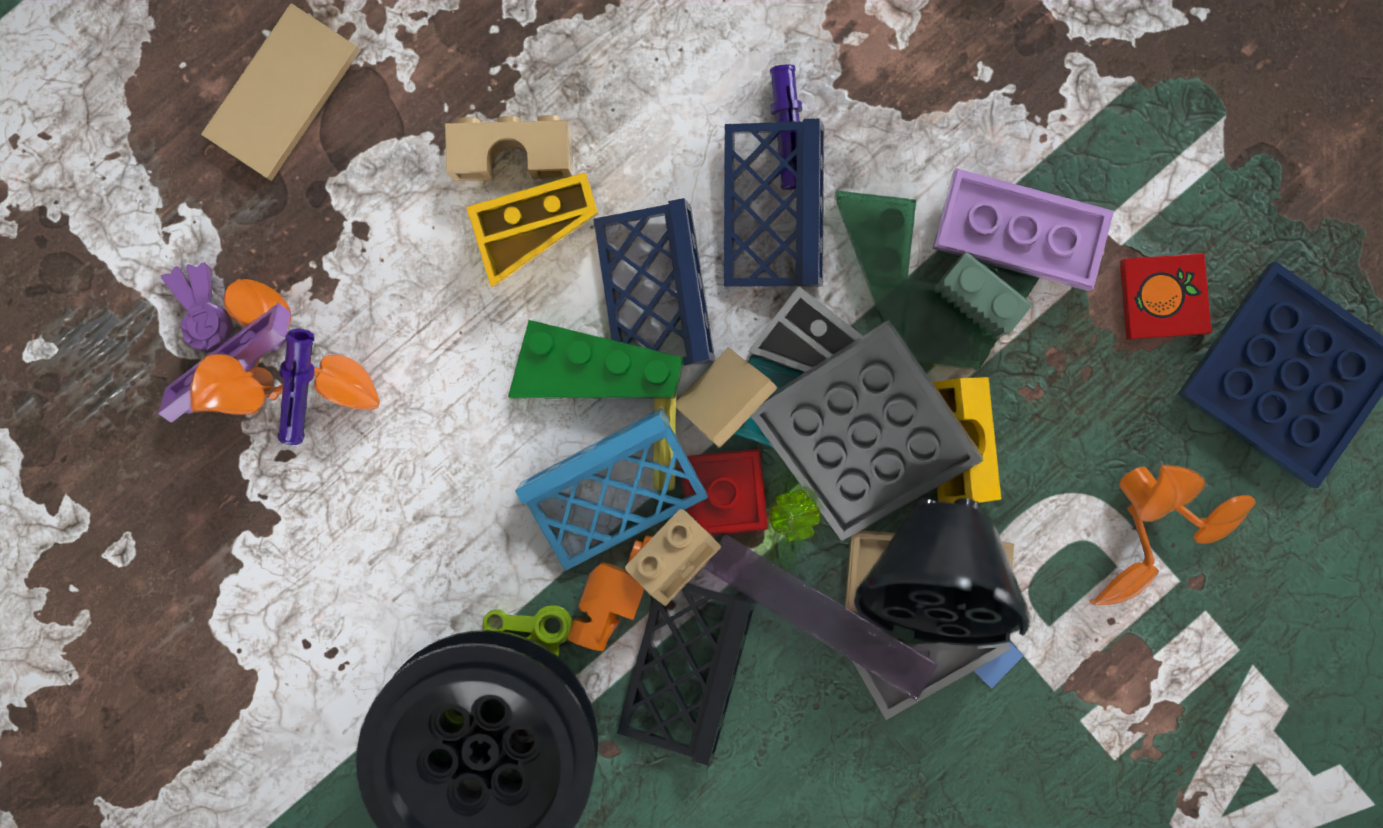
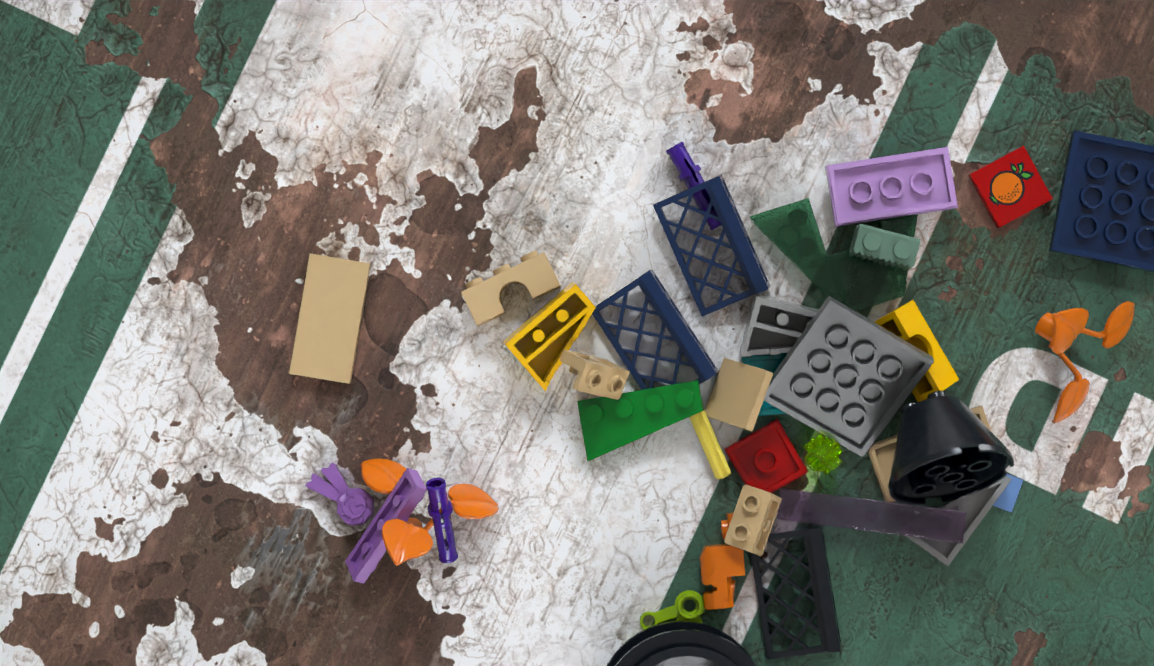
camera: 25 degrees left, 0 degrees up
dark azure fence [515,407,708,571] -> none
none -> tan bracket [559,349,630,400]

